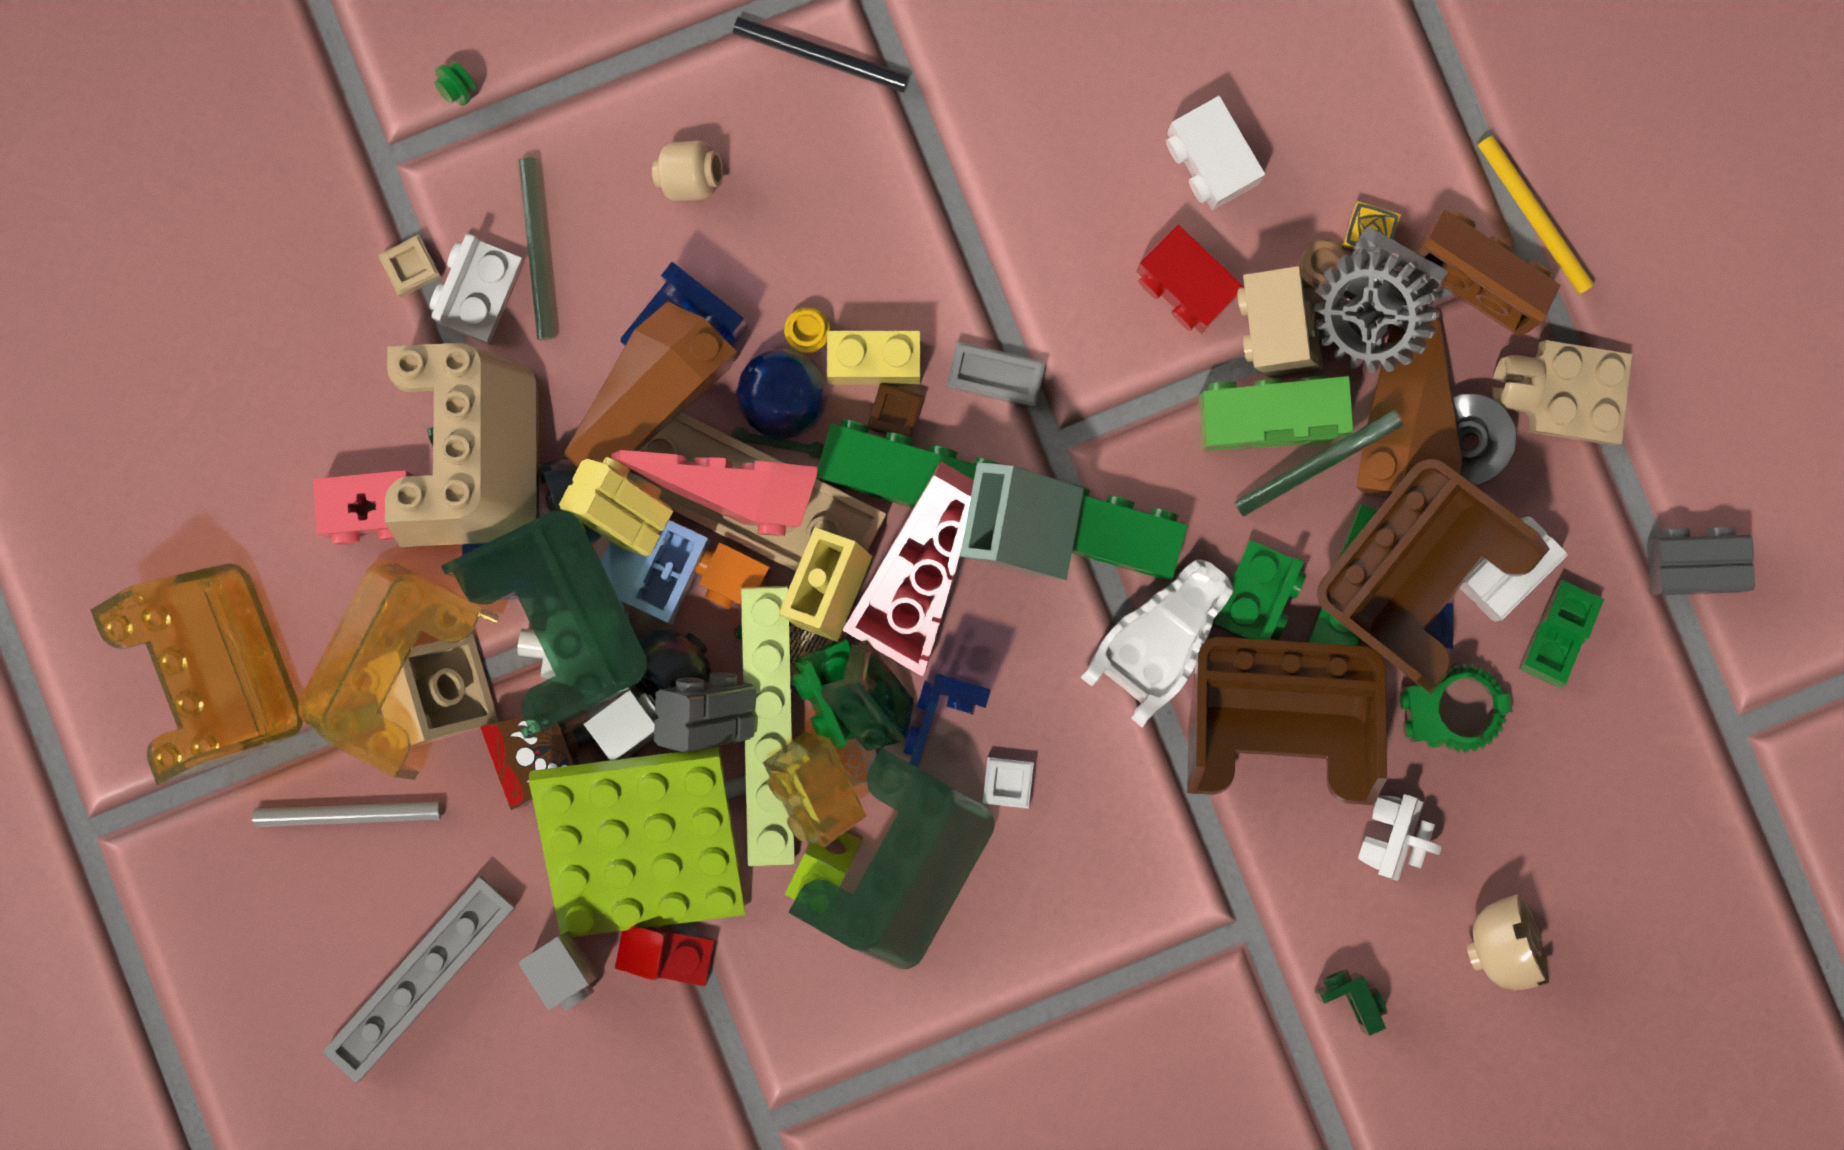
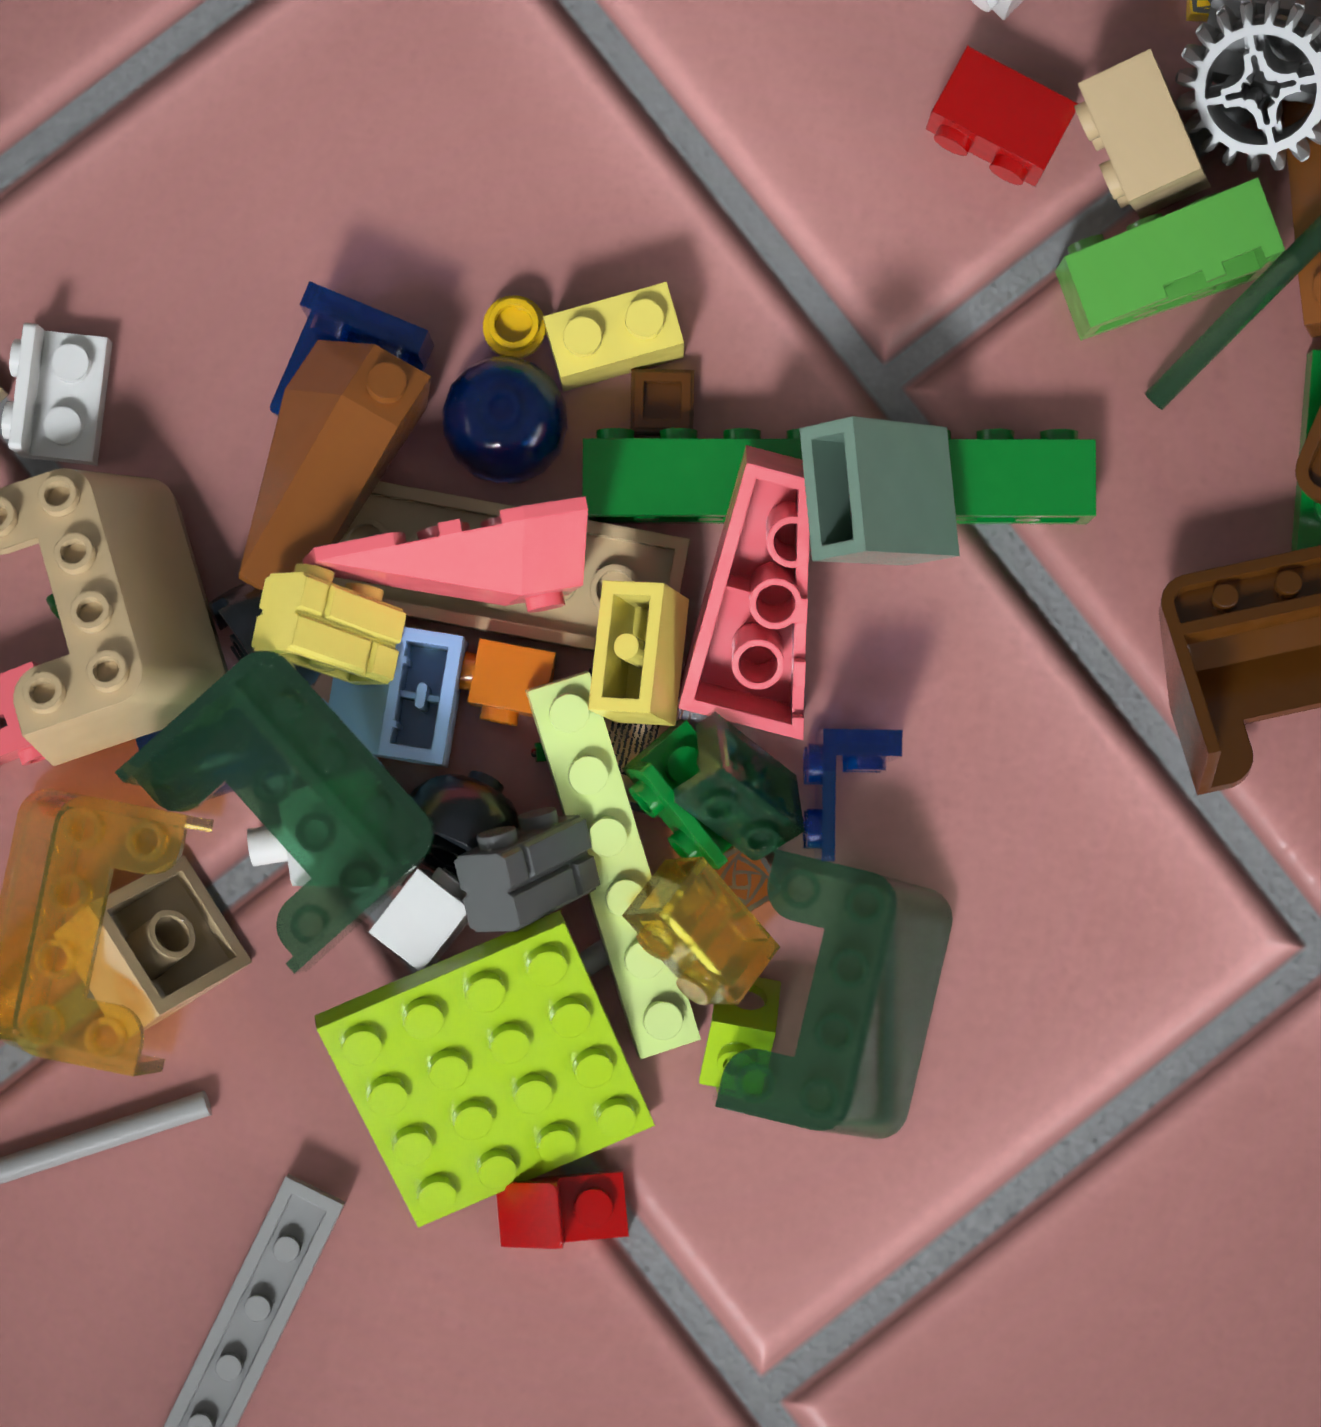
camera: 15 degrees left, 0 degrees up
torso [480,711,598,810] -> none
bar [518,157,555,340] -> none
light grey brick [518,931,600,1012] -> none
tan head [652,140,723,202] -> none
clear green hinge [731,427,824,459] -> none
light grey tile [946,341,1046,408] -> none
white tile [982,757,1034,809] -> none
white animal [1081,560,1233,727] -> none
green bracket [1212,540,1307,641] -> none
medium nougat tile [1299,239,1346,286] -> none

